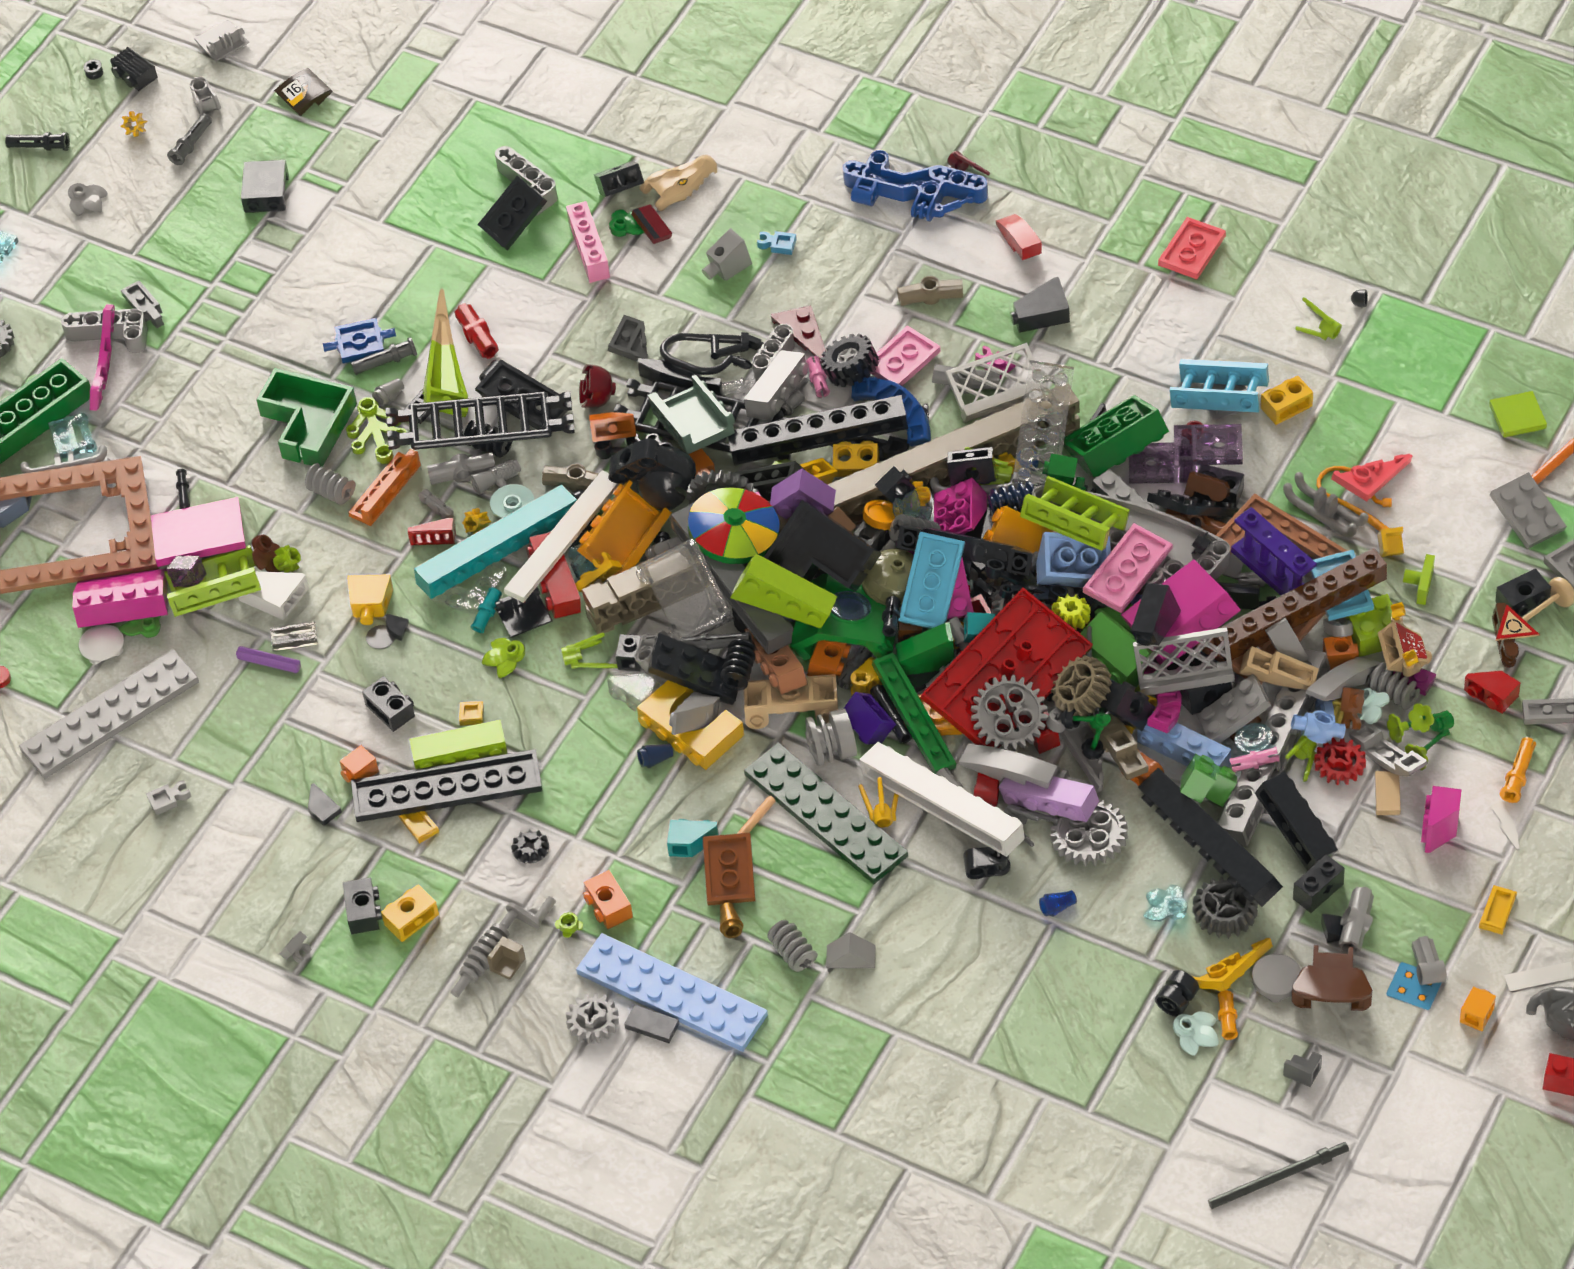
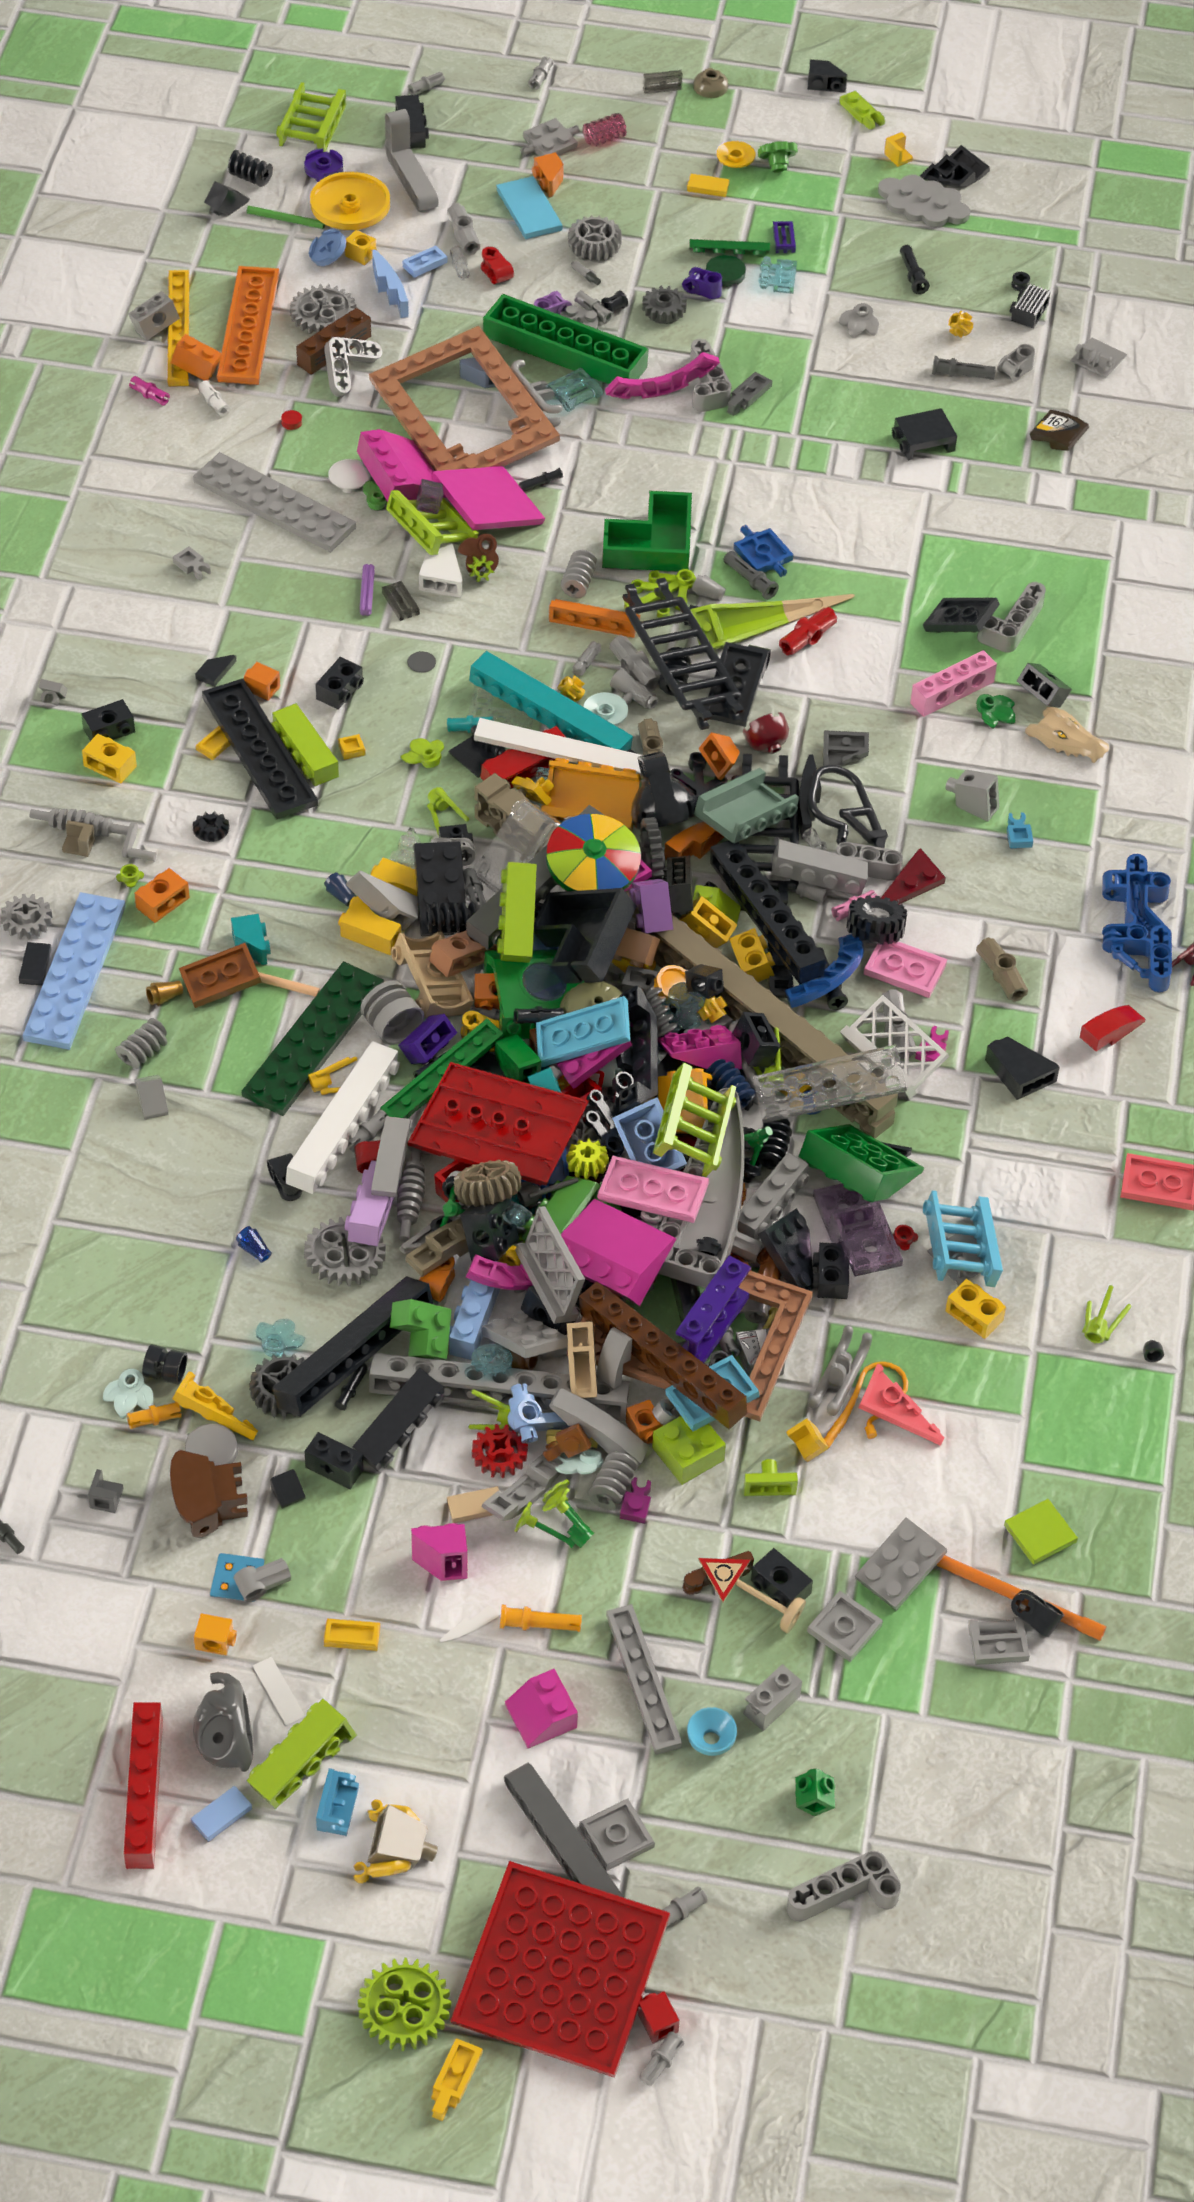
camera: 65 degrees right, 0 degrees up
torso [347,574,393,625] -> none
black tile [386,614,409,641] -> none
red slope [408,518,456,545] -> none
dark red tile [631,204,672,244] -> none
light grey gear [971,675,1048,751] -> none
dark grey plant [1004,804,1059,847] -> none
green brick [1042,453,1078,486] -> none
black slope [1131,583,1181,646] -> none
reddish brown leg [1184,471,1230,501] -> none
bright pink pin [1230,747,1280,773] -> none
light grey piece [1339,887,1374,955] -> none
torso [1378,602,1432,677] -> none
red slope [1464,671,1521,714] -> none

